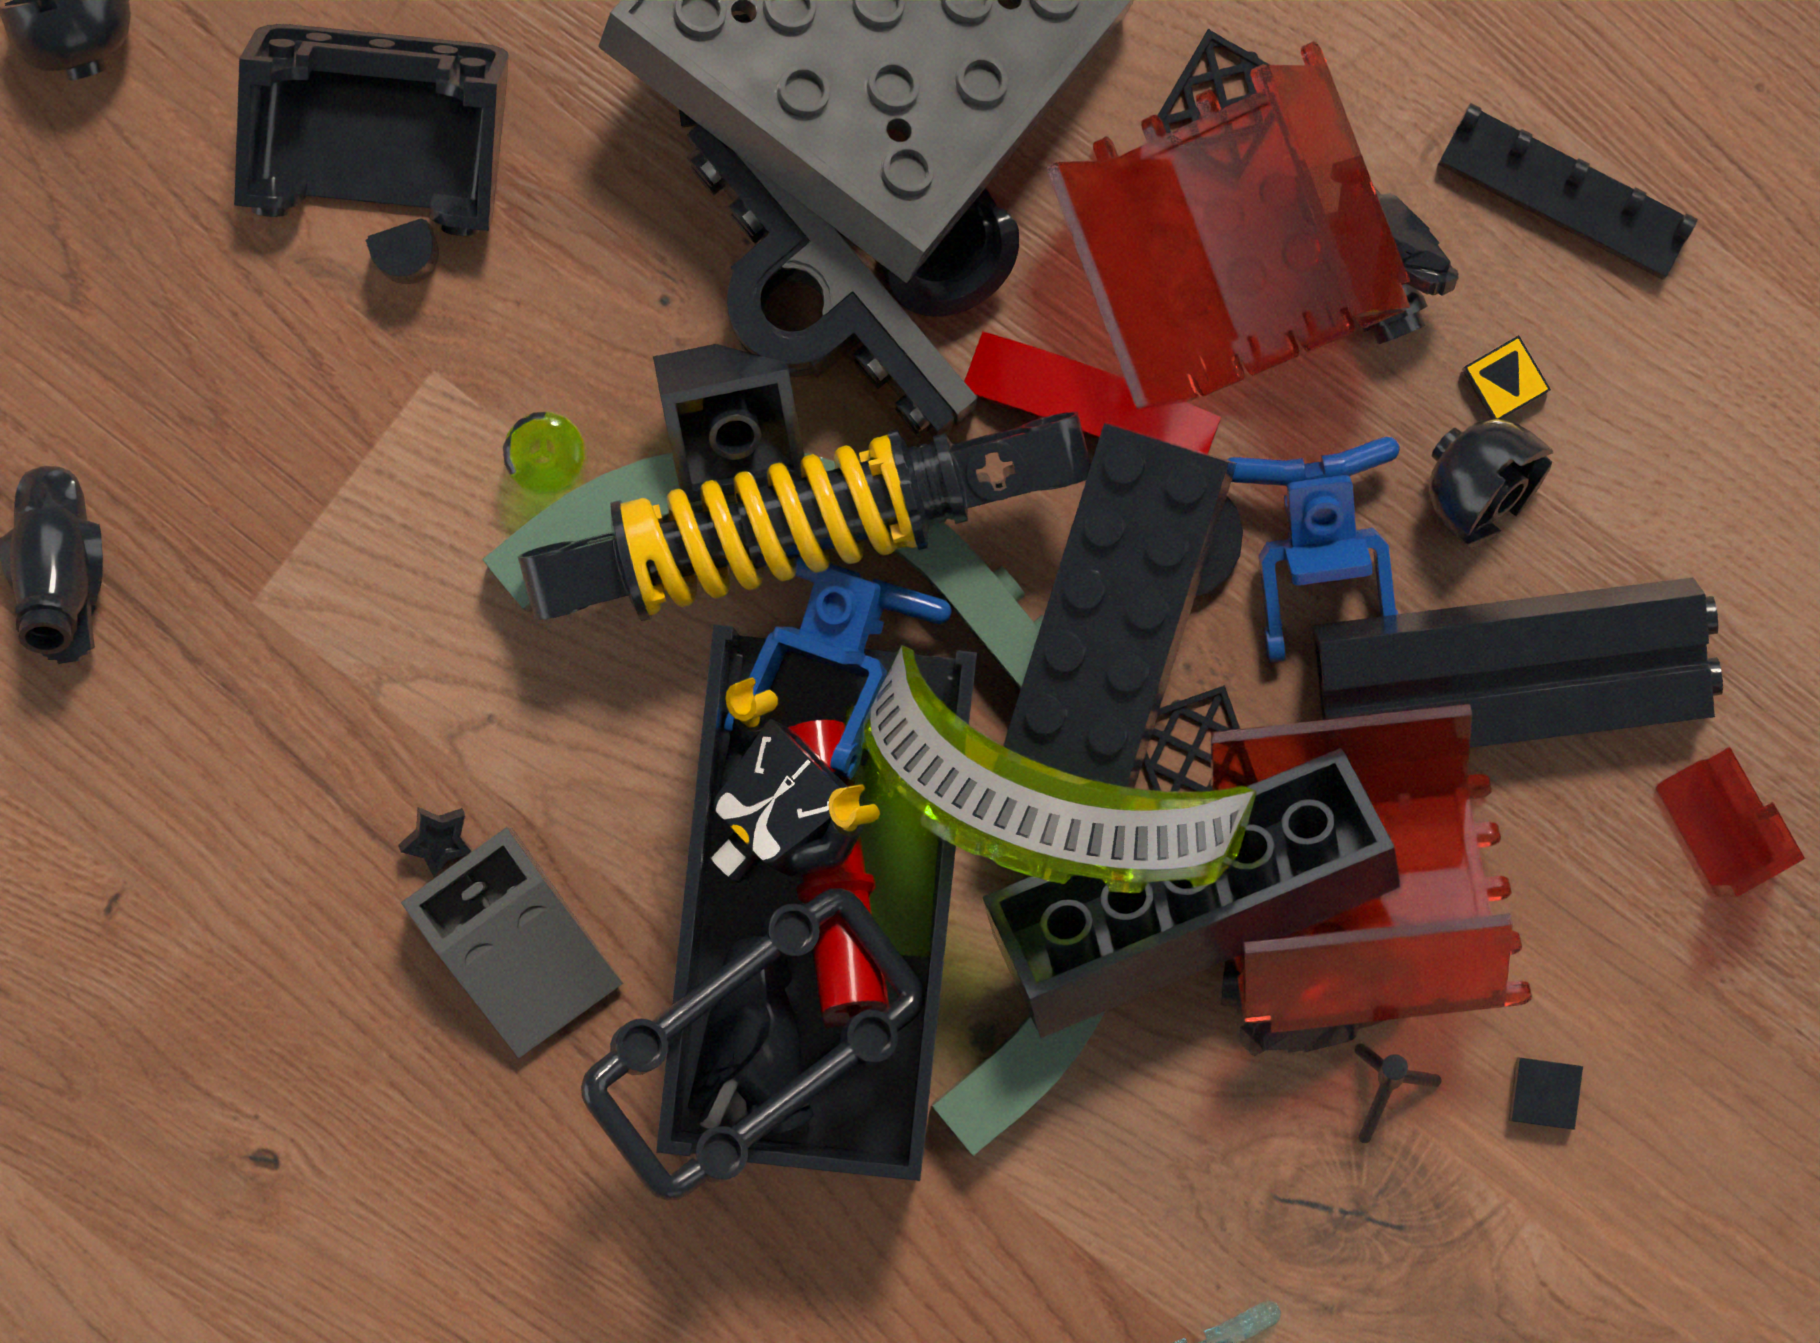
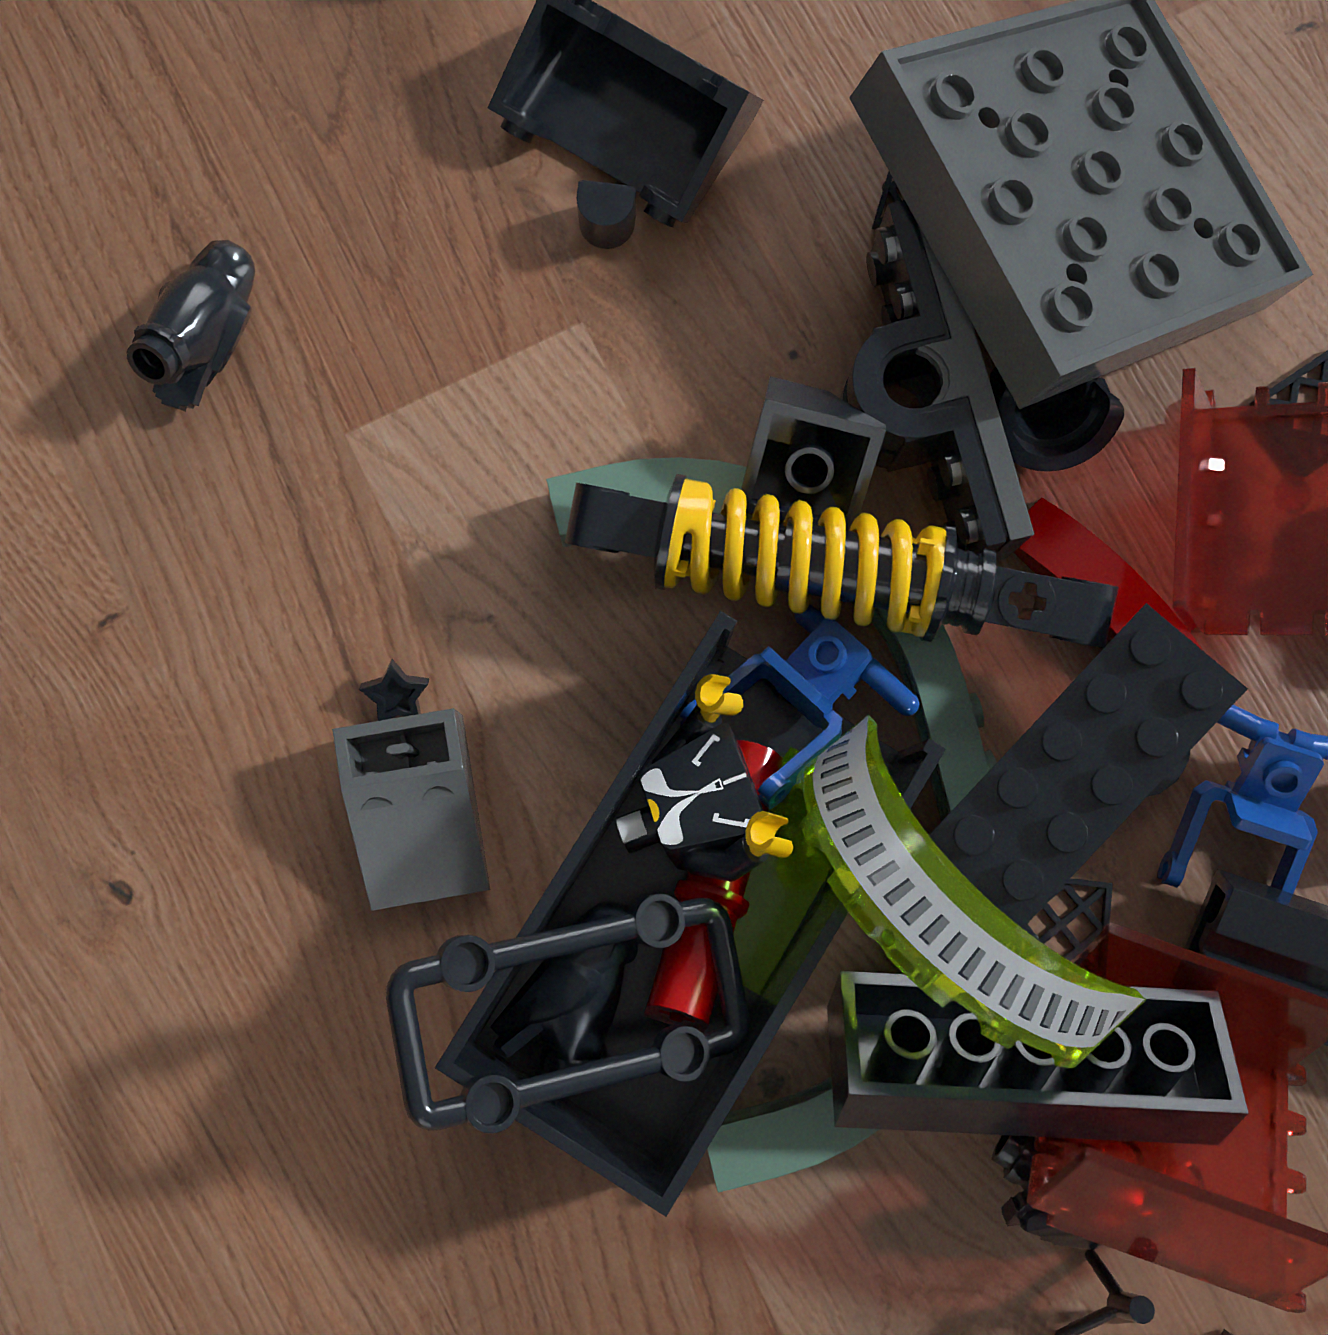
camera: 20 degrees right, 5 degrees down
clear neon green head [503,411,588,497] -> none

